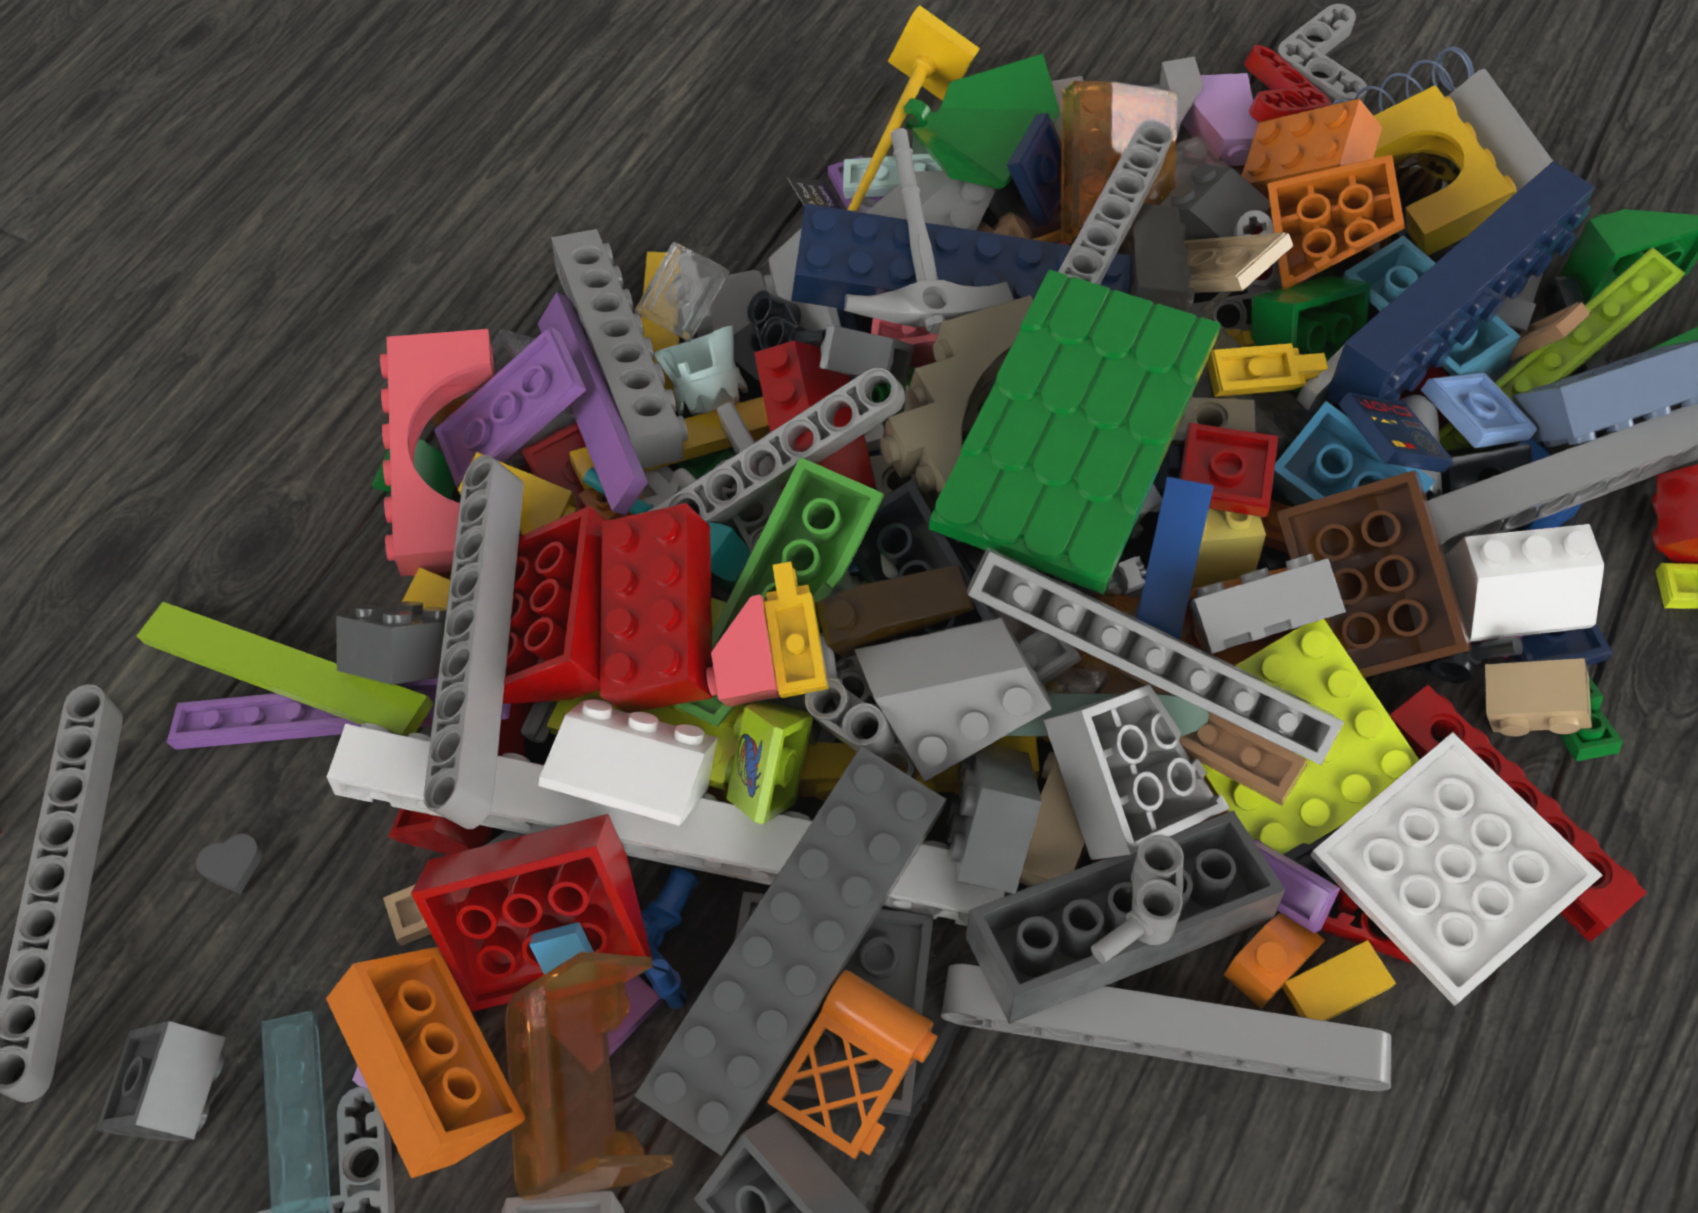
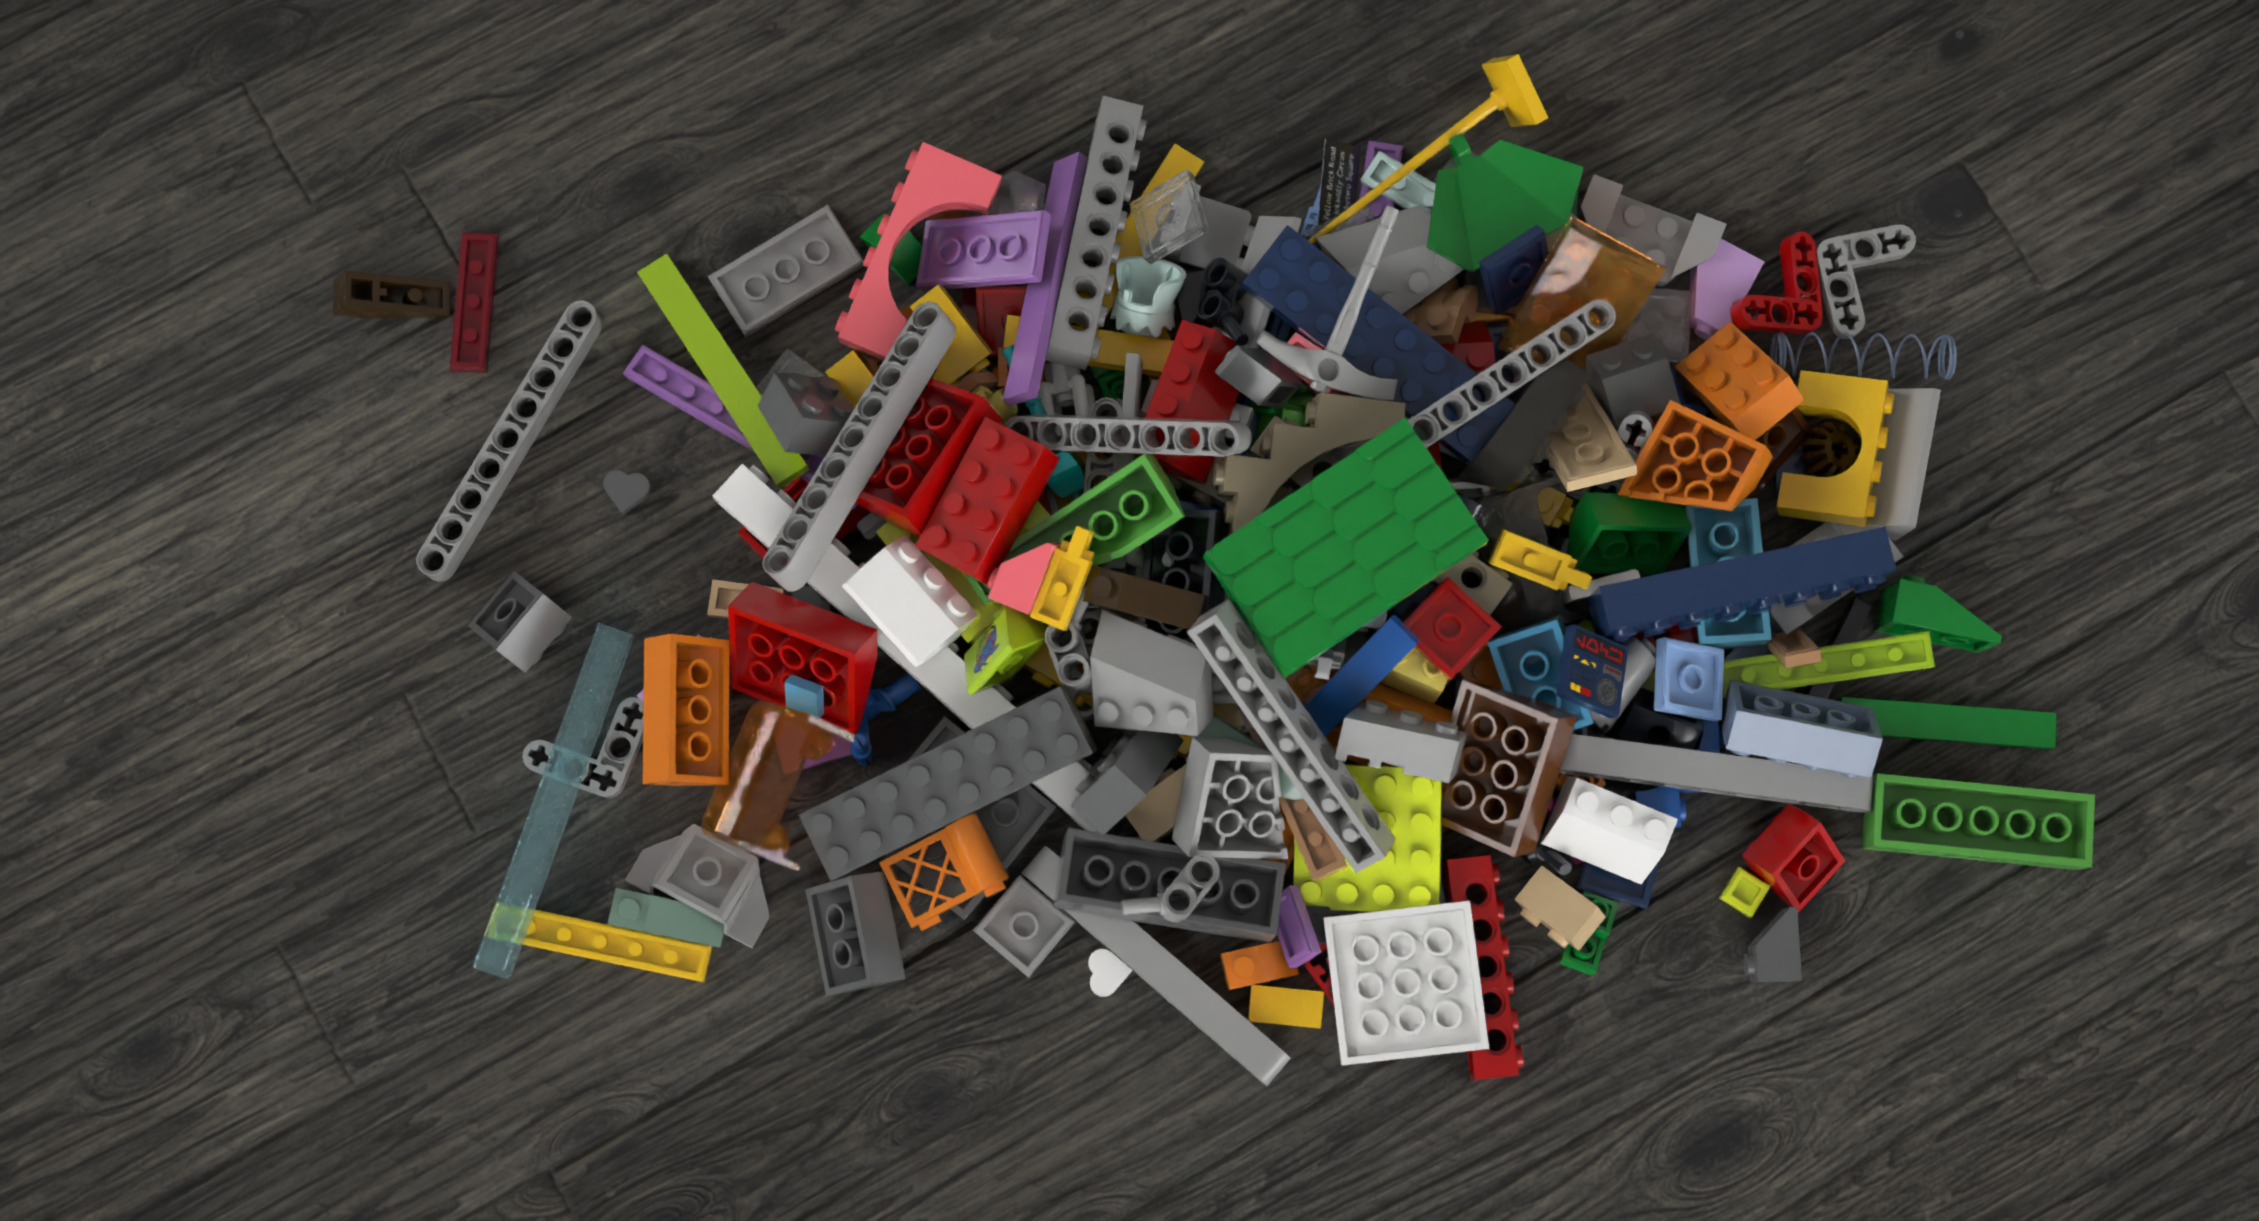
camera: 25 degrees right, 20 degrees up
none -> light grey tile [708,205,864,337]
none -> light grey tile [973,875,1075,978]
none -> white tile [1088,949,1133,997]

